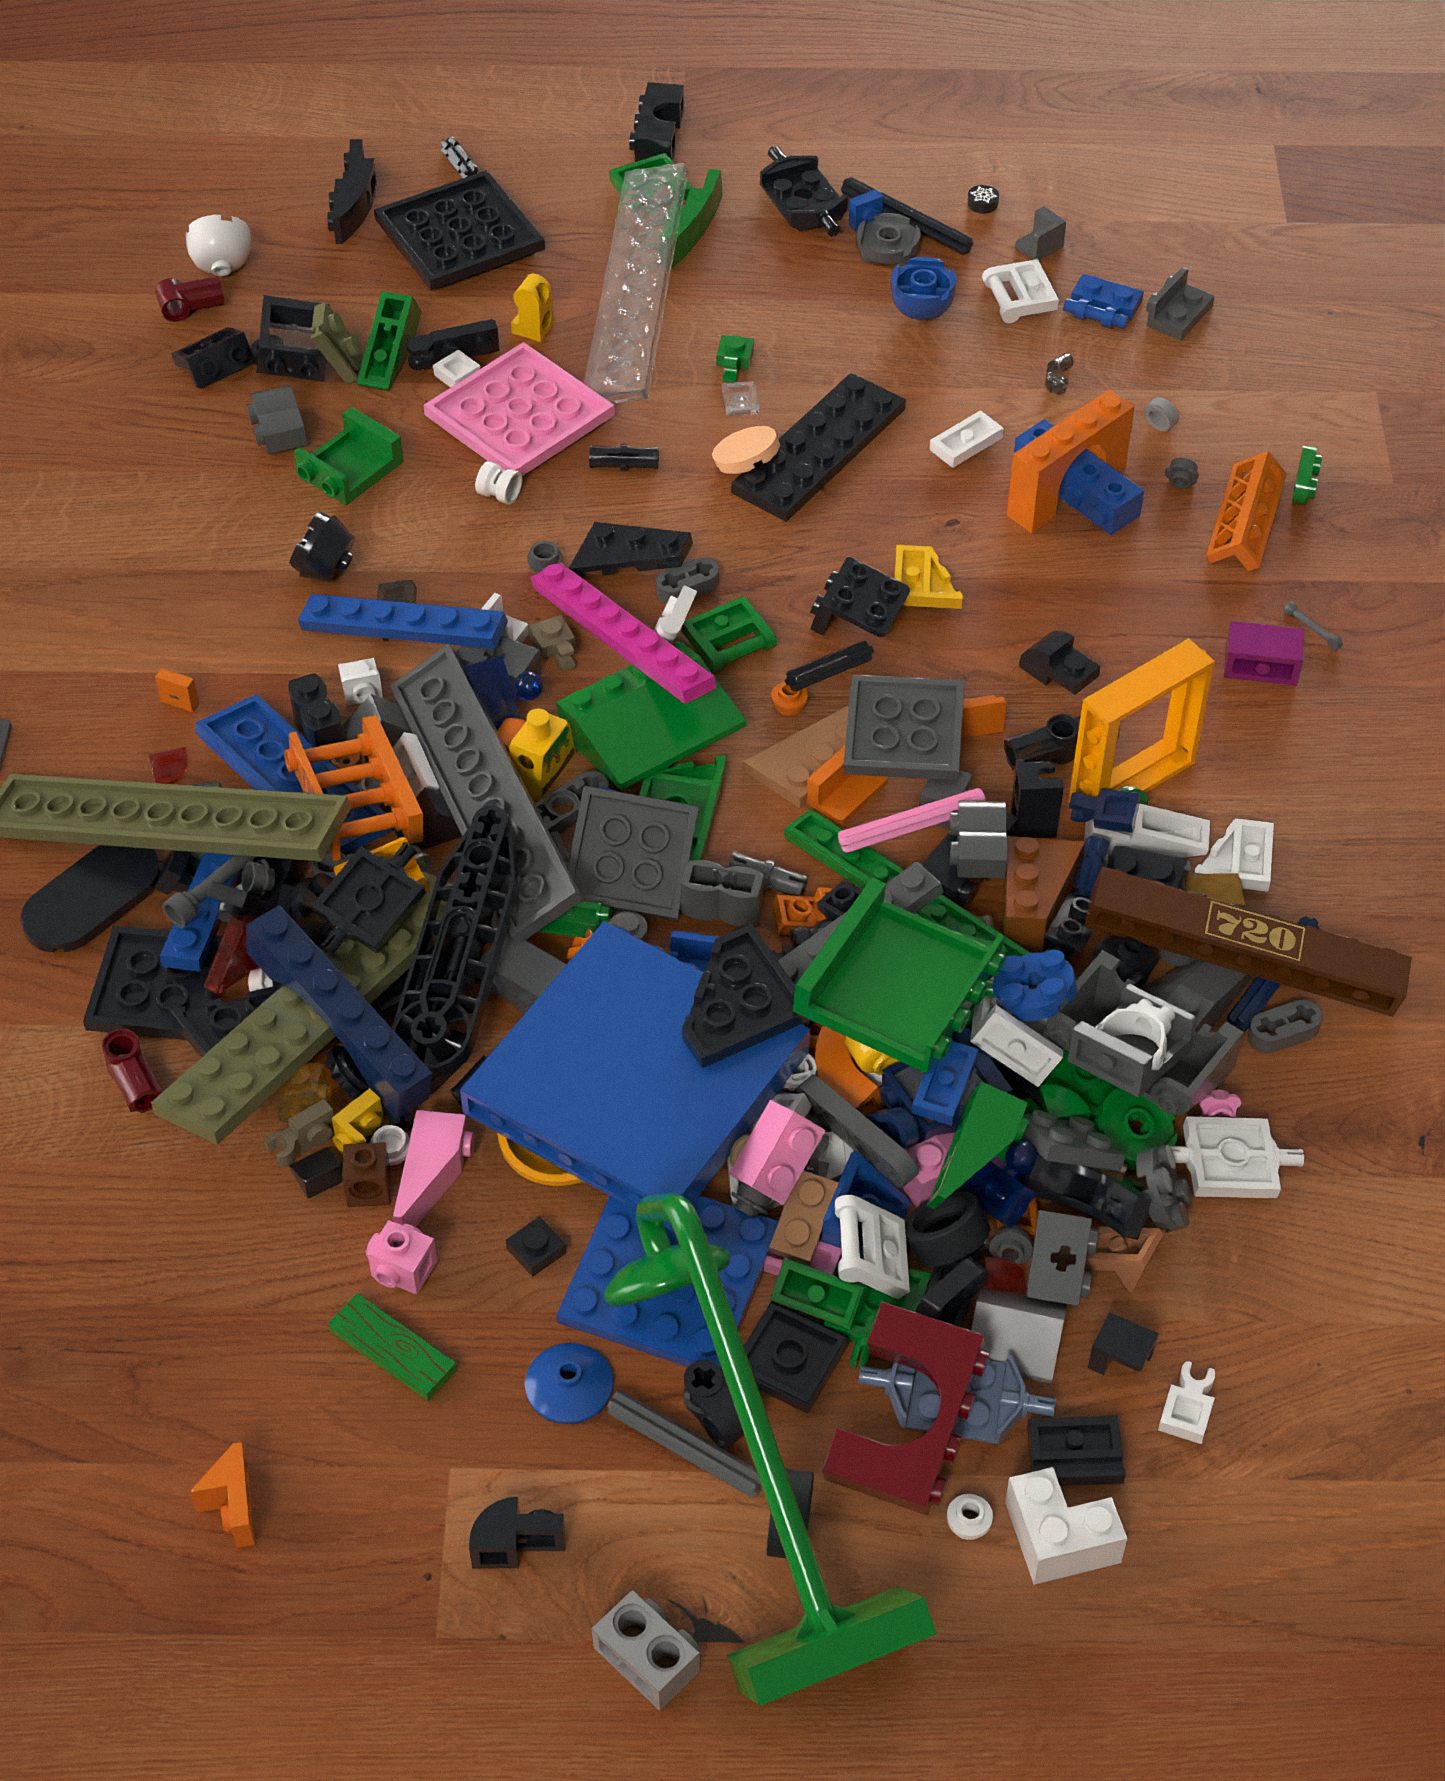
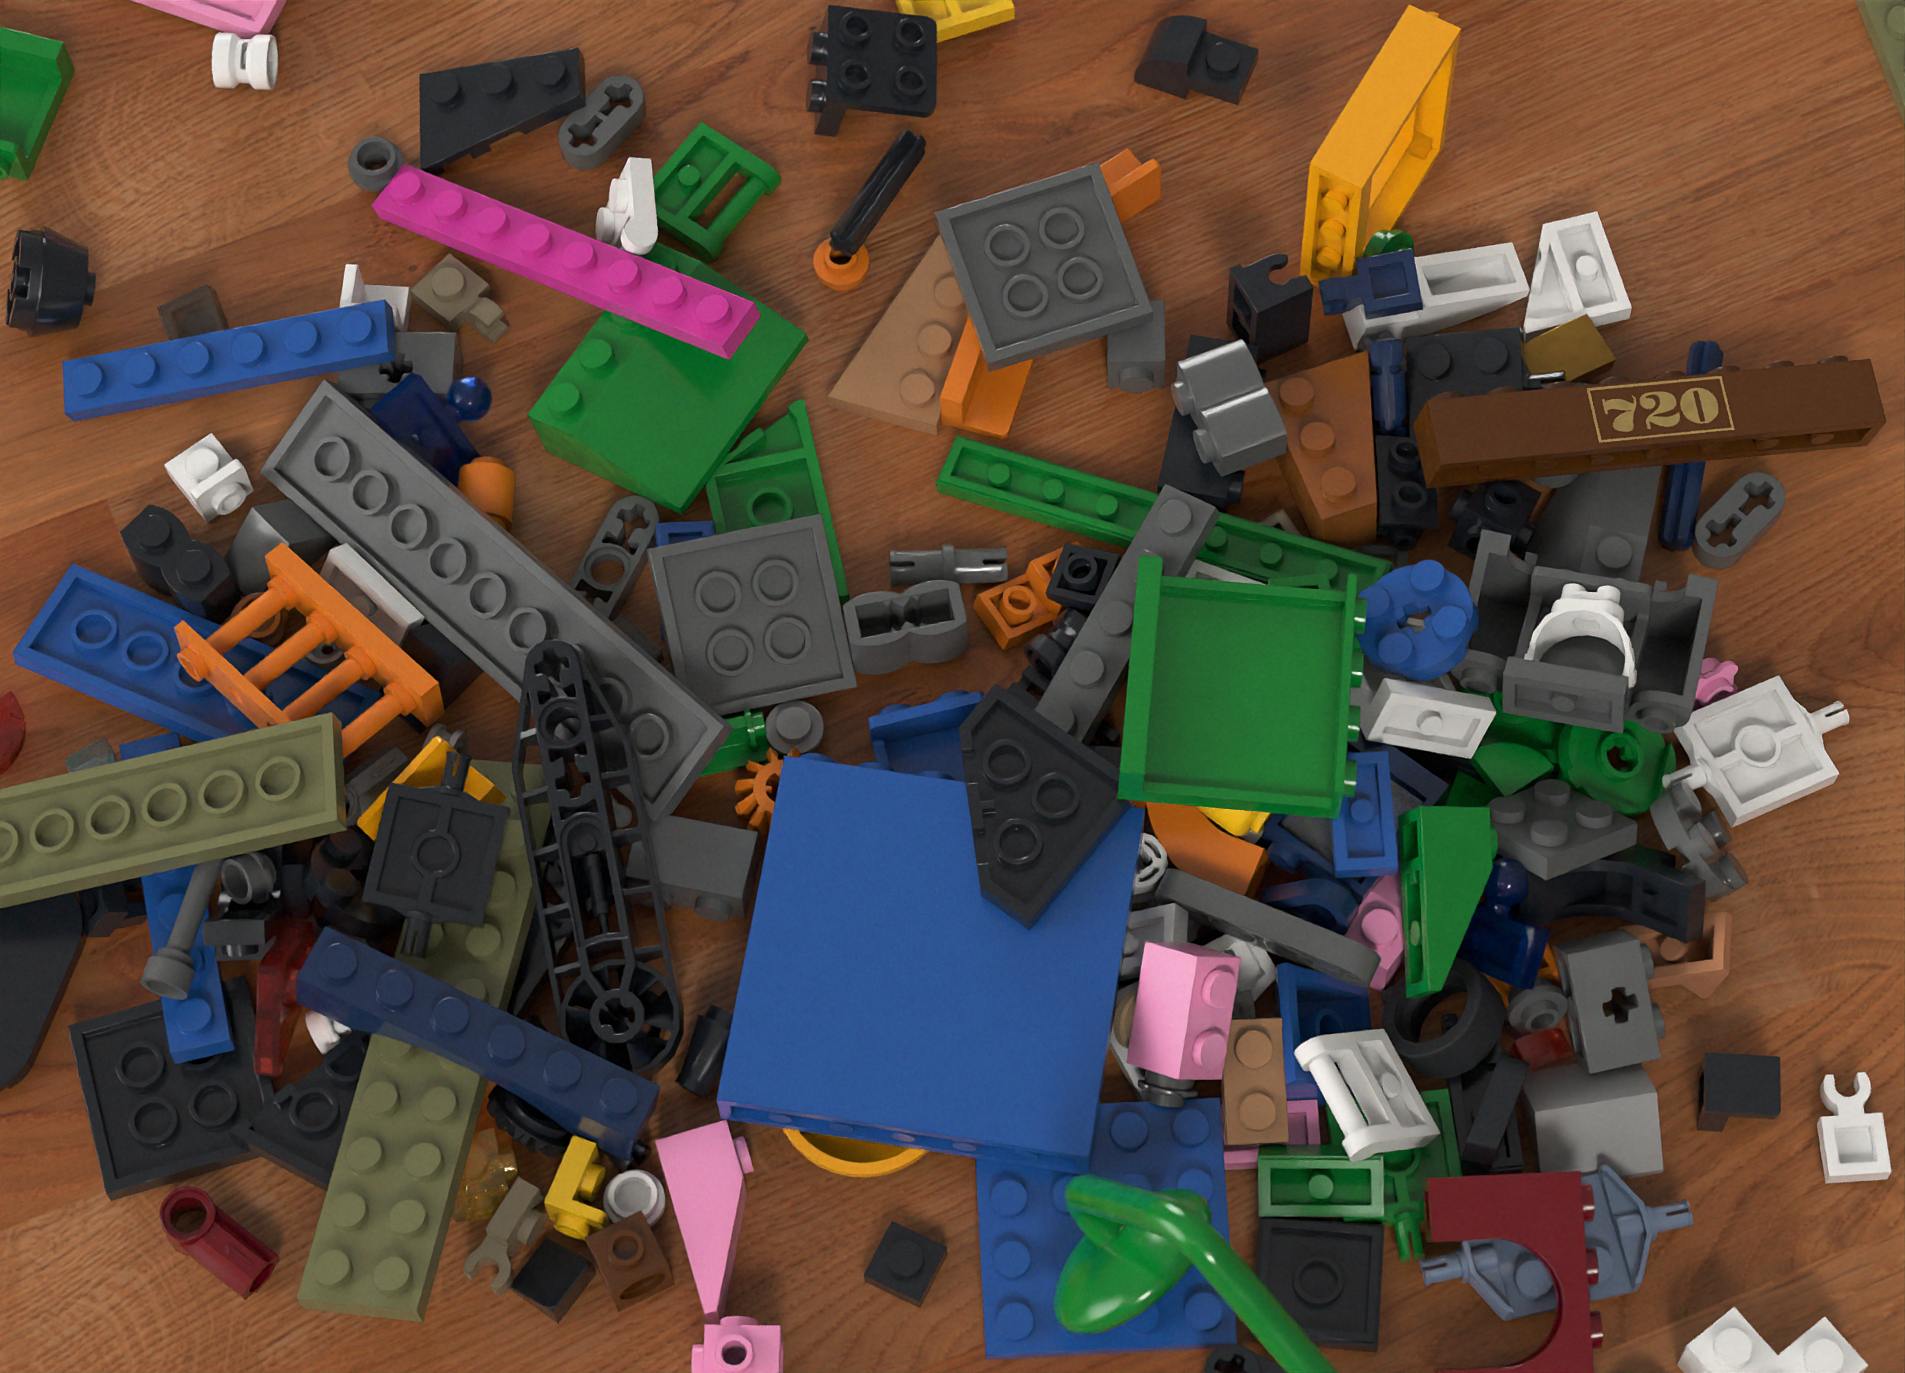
camera: 20 degrees left, 15 degrees up
yellow torso [509,708,576,802] -> none
bright pink axle [838,788,986,853] -> none
black piece [1004,714,1120,770] -> none
black plate [1027,1416,1126,1486] -> none

